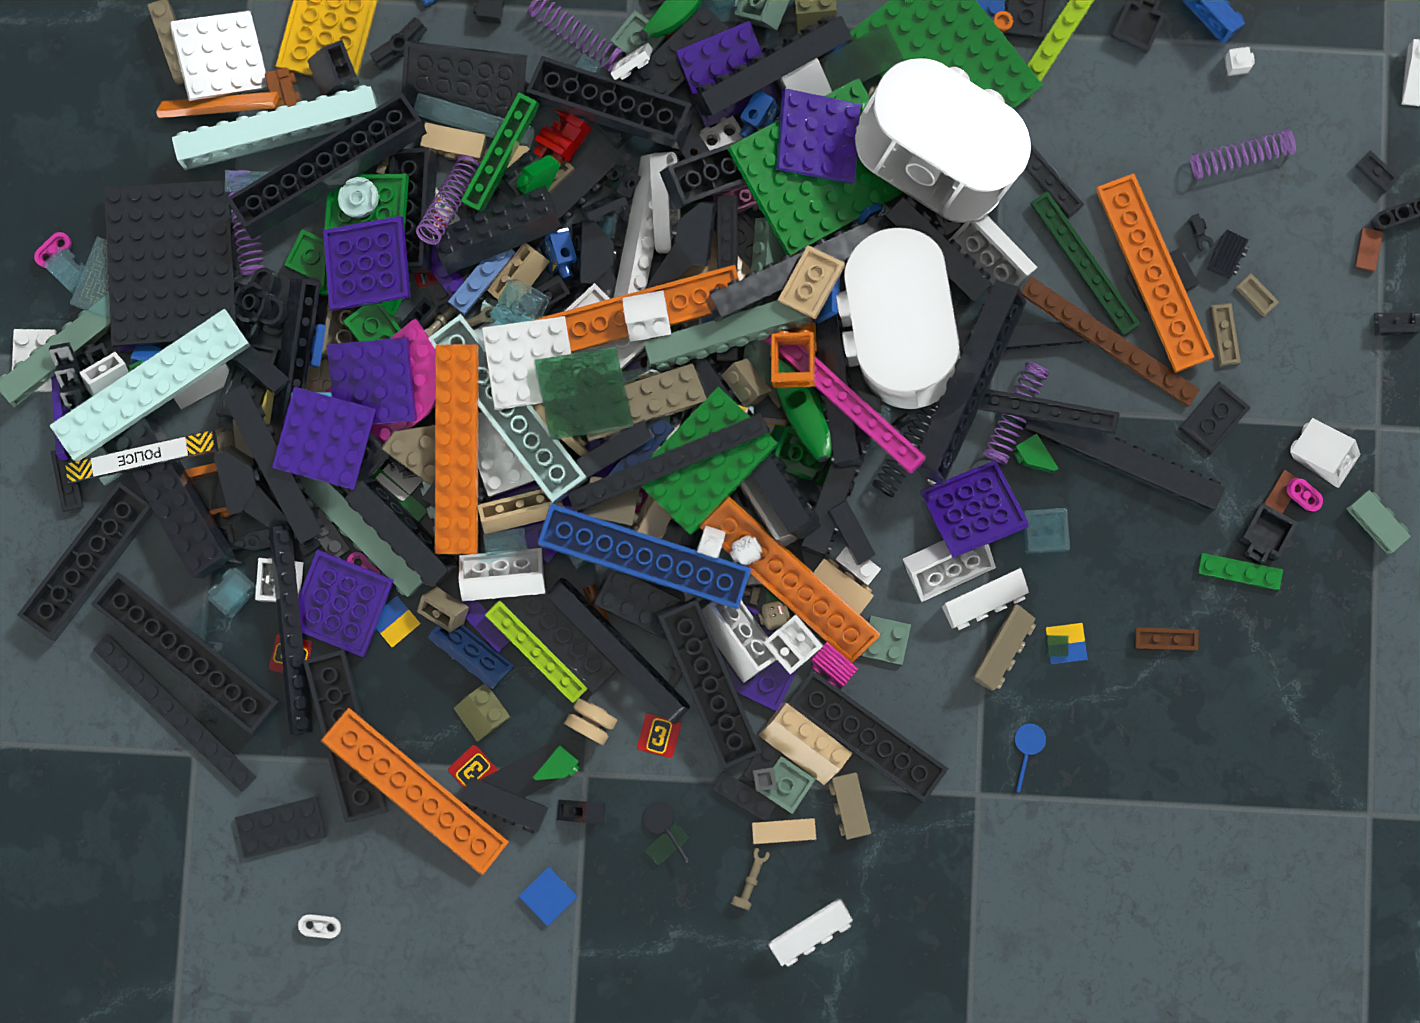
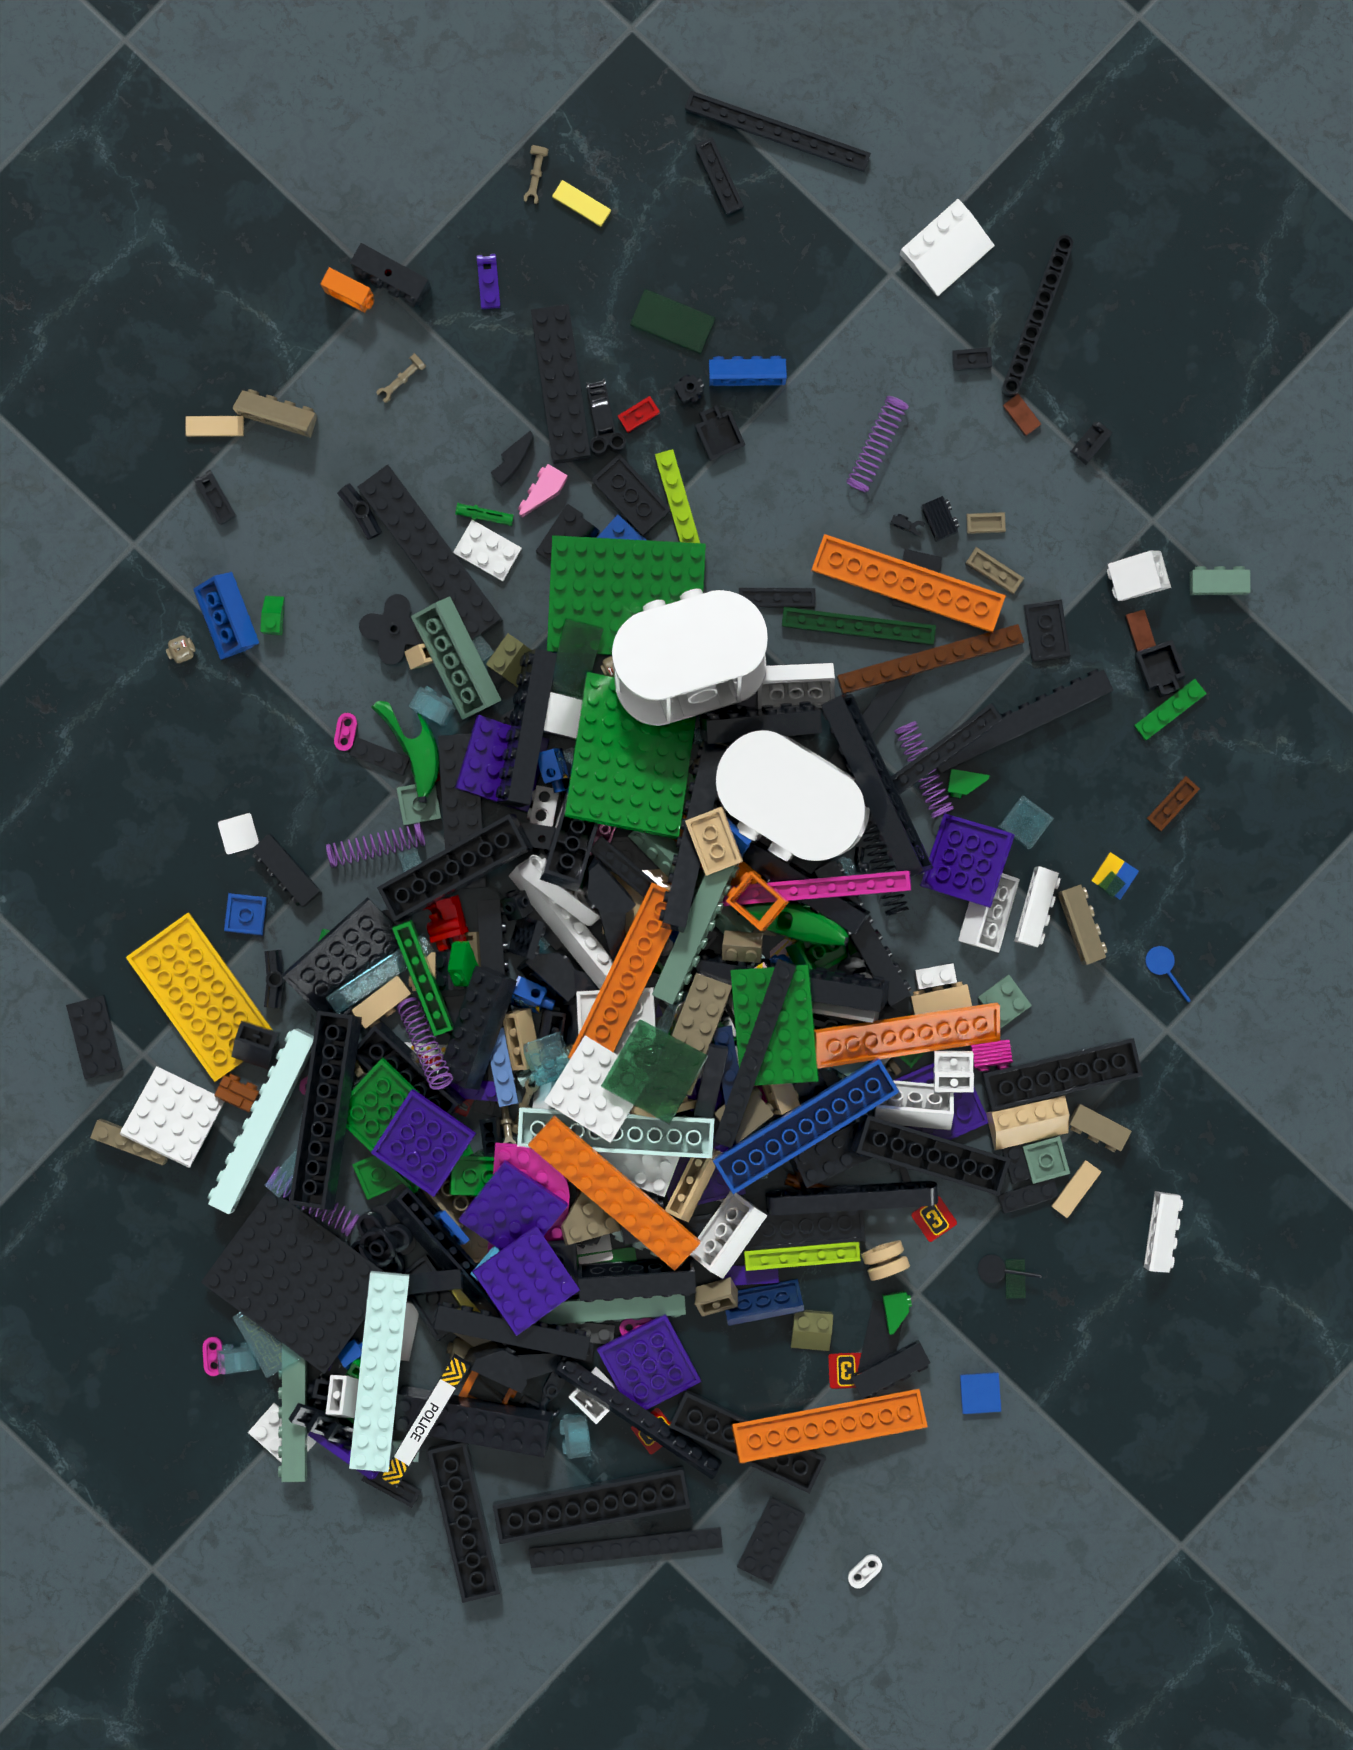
camera: 45 degrees left, 5 degrees up
orange tile [156,92,279,118] -> none
light aqua tile [338,177,379,218] -> none
sticker [376,596,421,647] -> none
clear light blue plate [483,528,528,556] -> none
black slope [557,799,605,824] -> none
white plate [611,42,652,80] -> none
white brick [623,290,671,342] -> none
white brick [698,526,725,558] -> none
white head [730,535,762,566] -> none
dark tan piece [731,848,769,911] -> none
dark grey plate [753,767,777,792] -> none
dark tan head [758,601,790,630] -> none
dark purple plate [776,88,861,184] -> none
black tile [828,500,876,565] -> none
blue tile [856,203,883,225] -> none
orange tile [992,11,1013,33] -> none
white brick [1225,47,1255,76] -> none
dark pink plate [1287,478,1323,511] -> none

